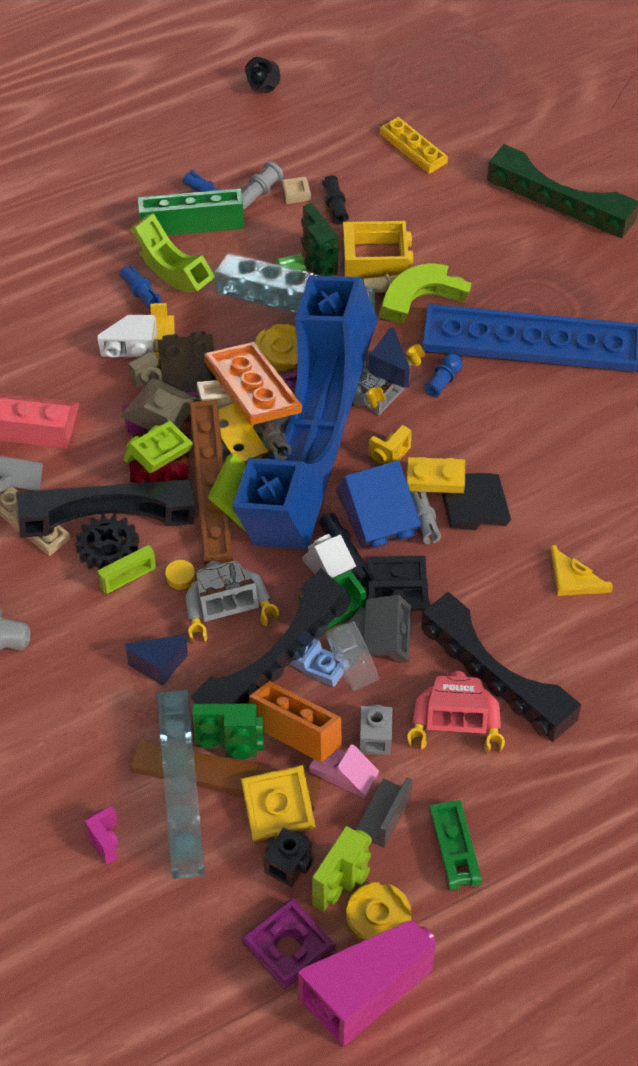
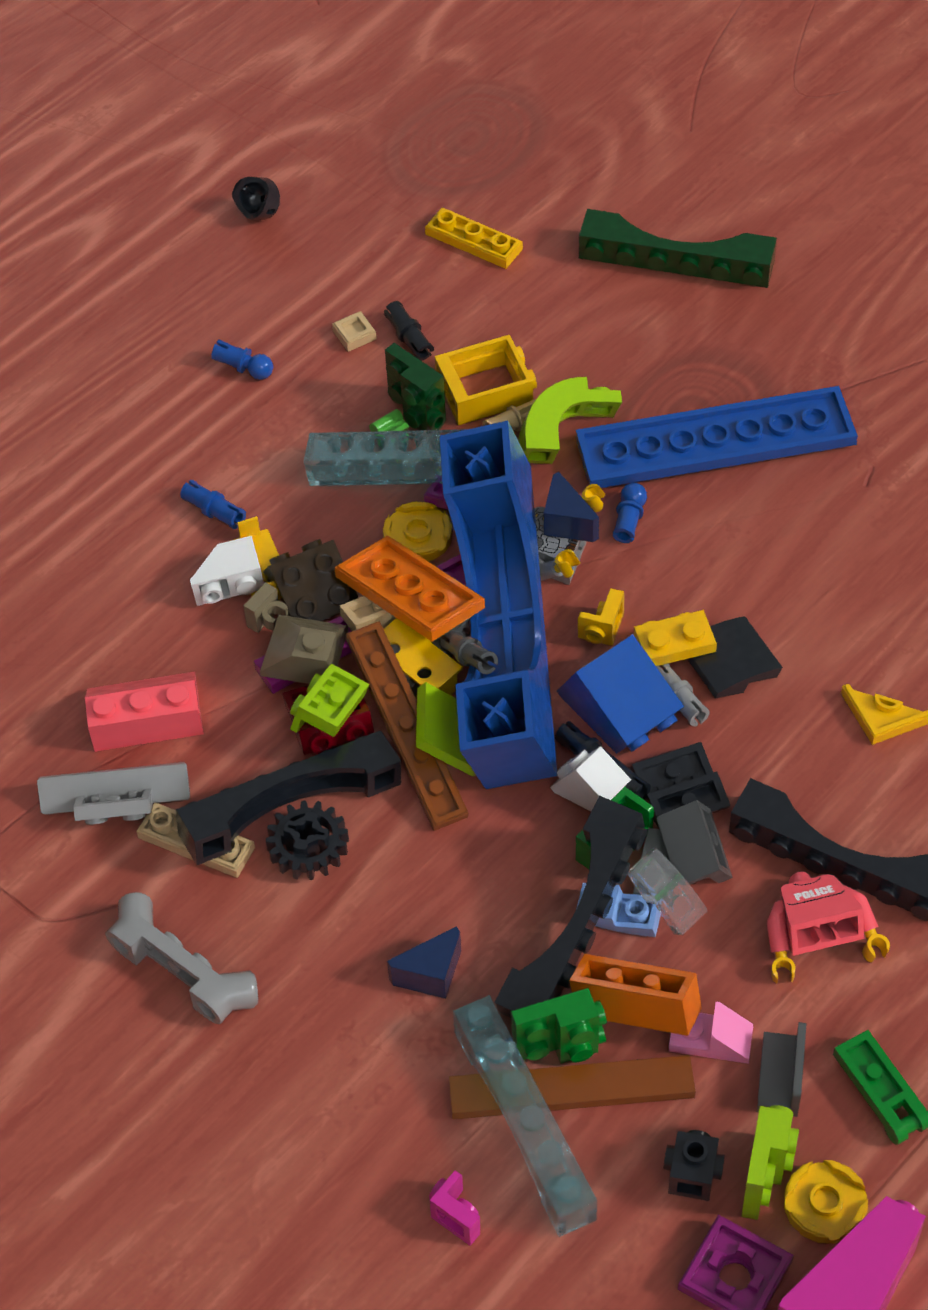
camera: 15 degrees left, 0 degrees up
lime tile [97,545,156,594] -> none
lime arch [130,213,215,292] -> none
green panel [138,188,244,236] -> none
yellow tile [165,560,195,590] -> none
light grey torso [185,561,279,644] -> none
light grey pin [241,161,284,210] -> none
yellow tile [241,765,316,842] -> none
light grey brick [360,704,392,755] -> none

